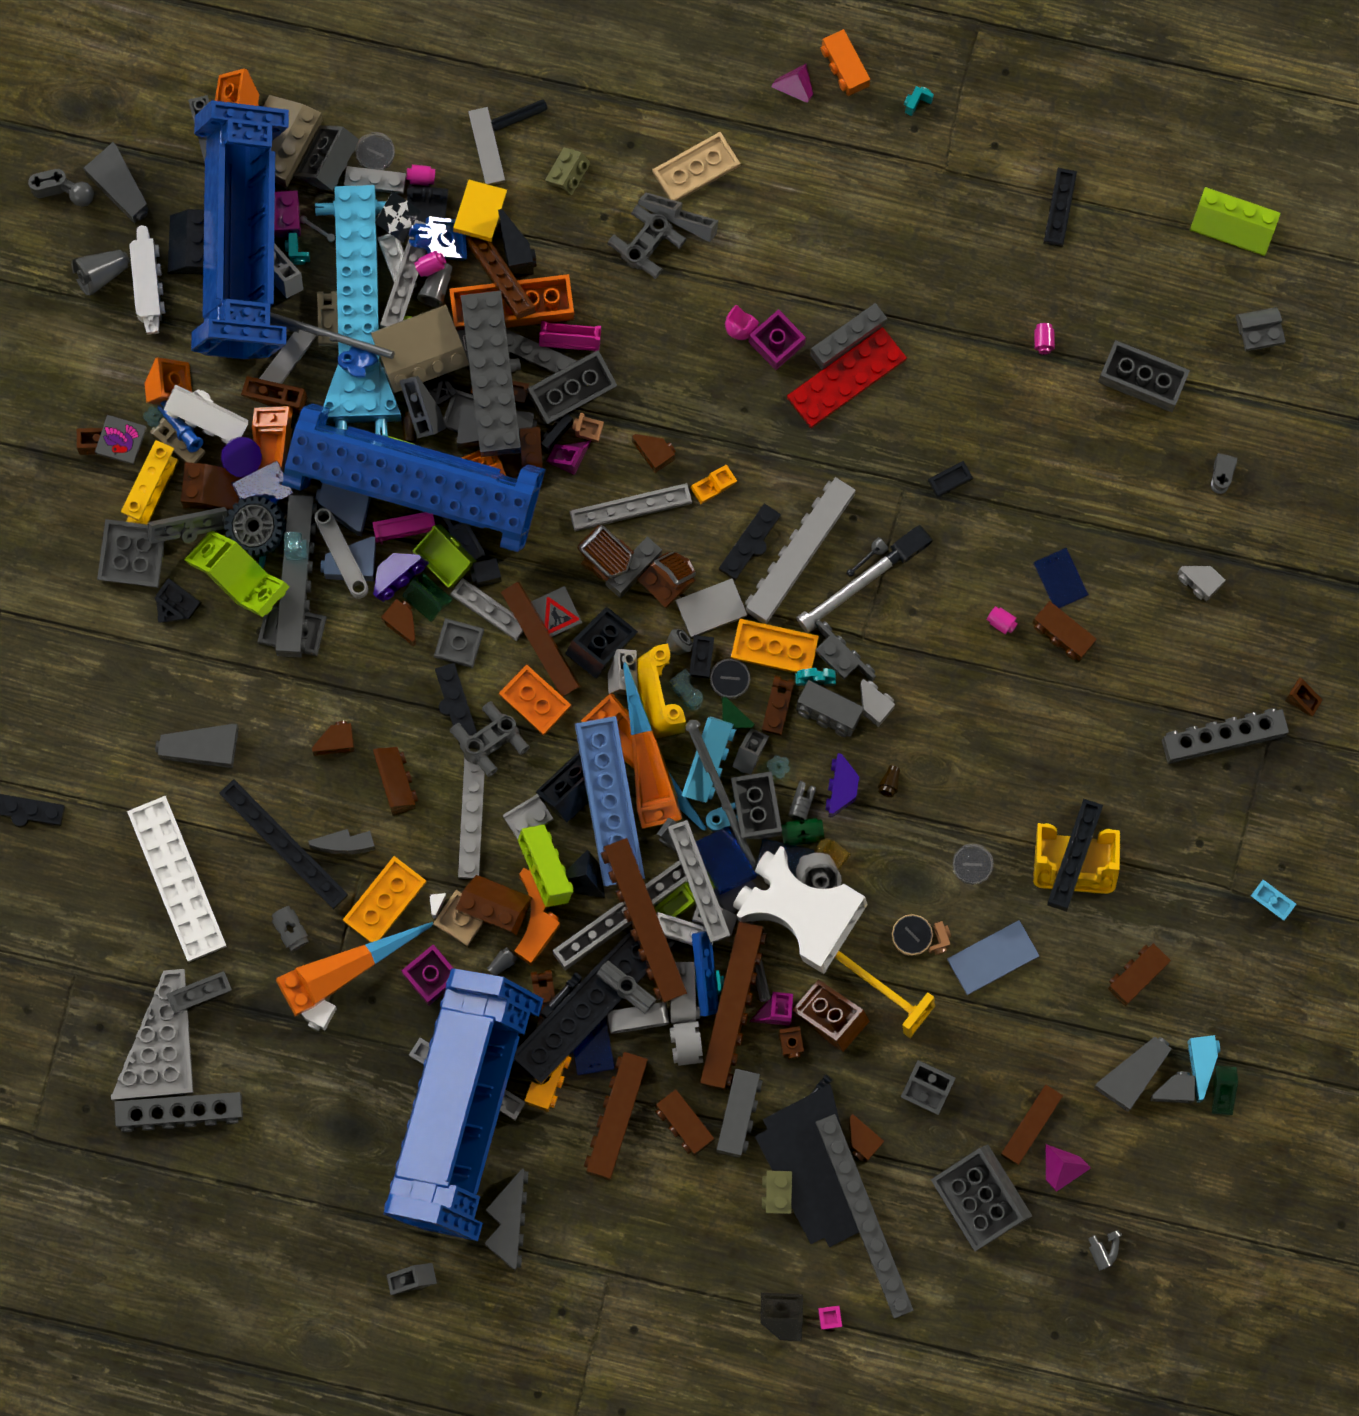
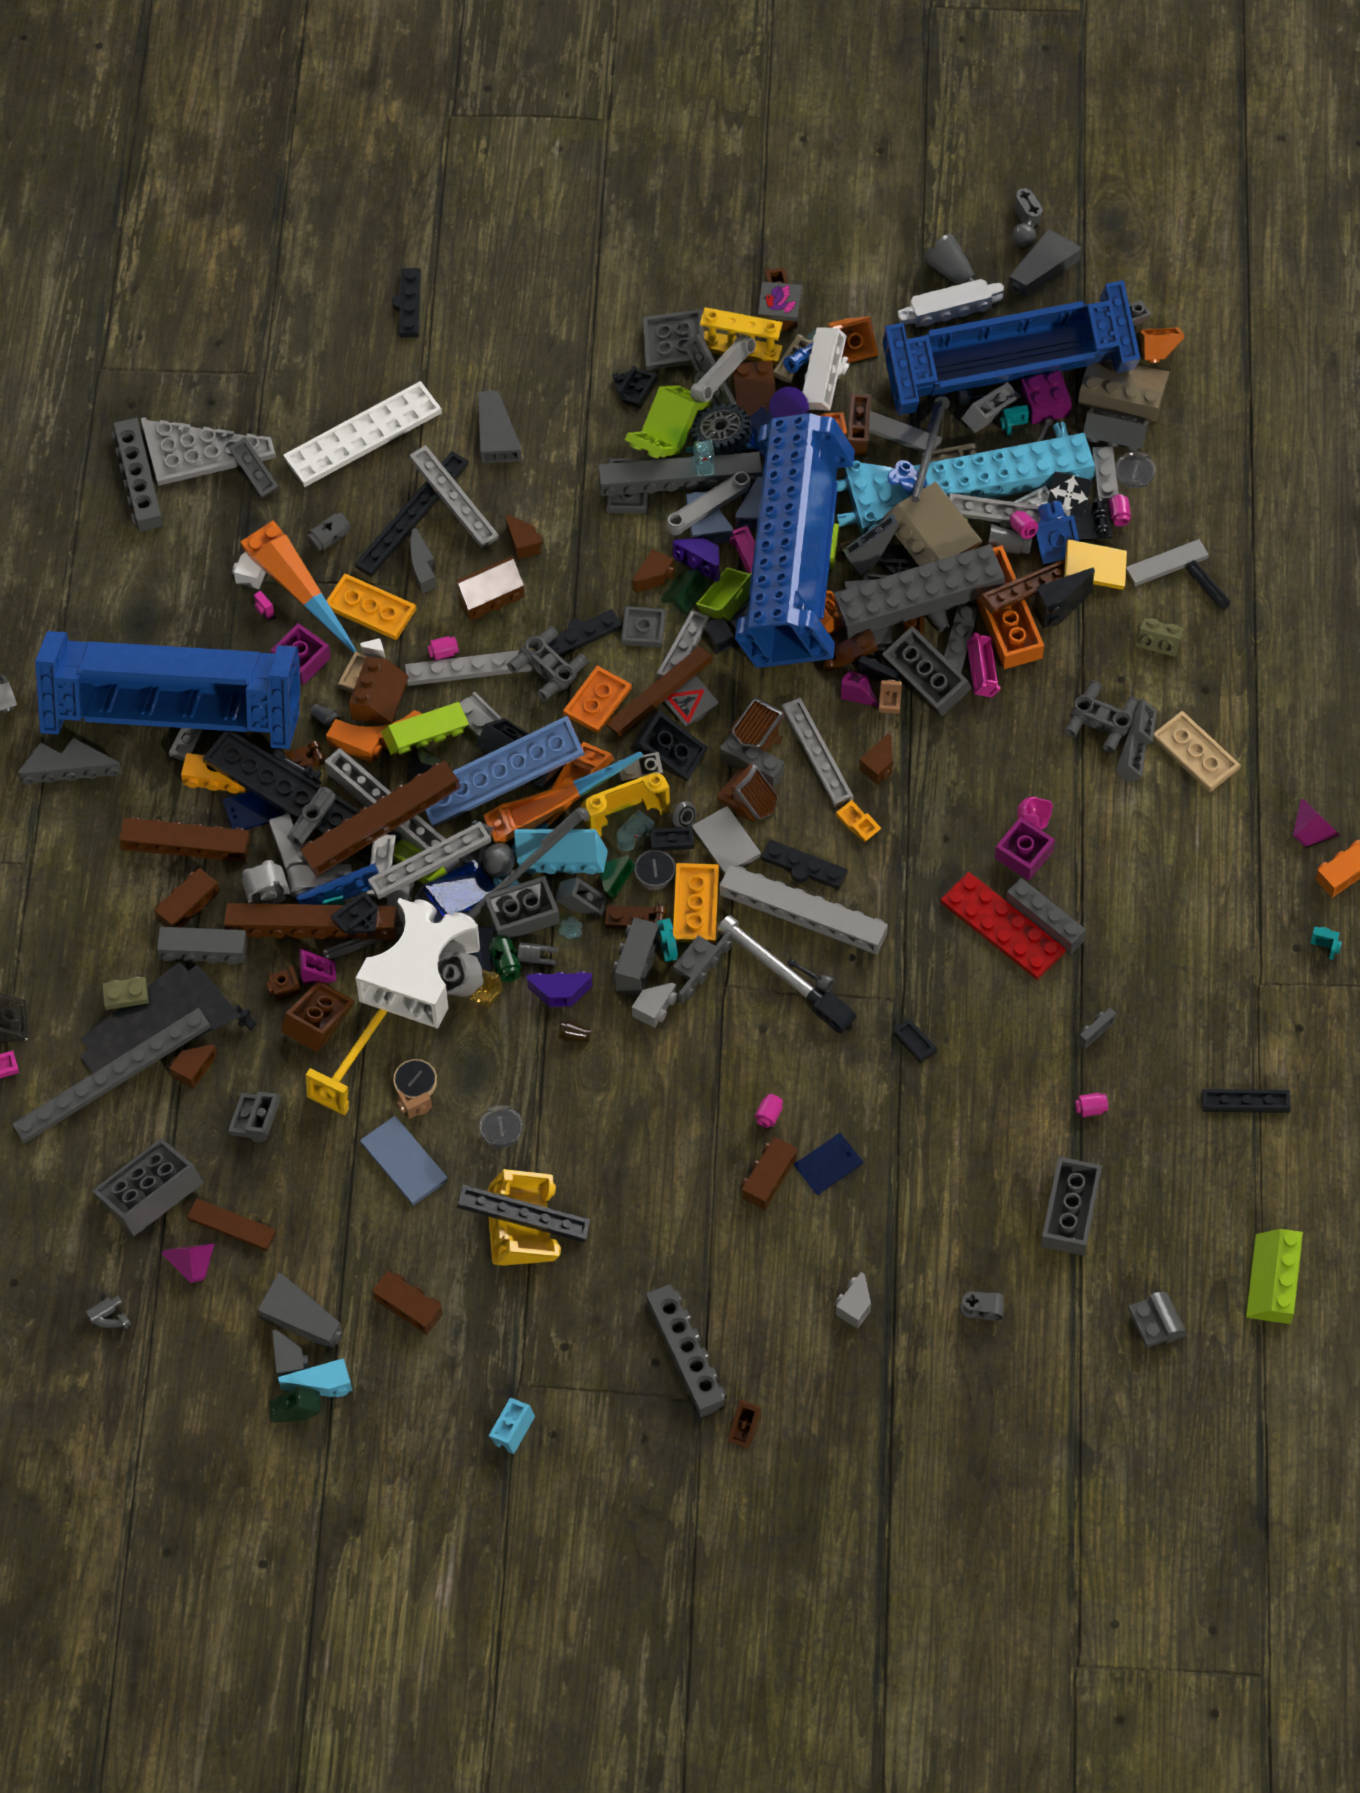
camera: 85 degrees right, 15 degrees down
none -> dark pink plate [254,591,274,619]
none -> black slope [331,891,378,933]
none -> light grey plate [409,445,499,549]
none -> dark pink brick [427,636,459,660]
none -> dark grey hair [482,843,516,878]
none -> light grey piece [690,336,756,402]
none -> dark grey plate [1078,1008,1116,1050]

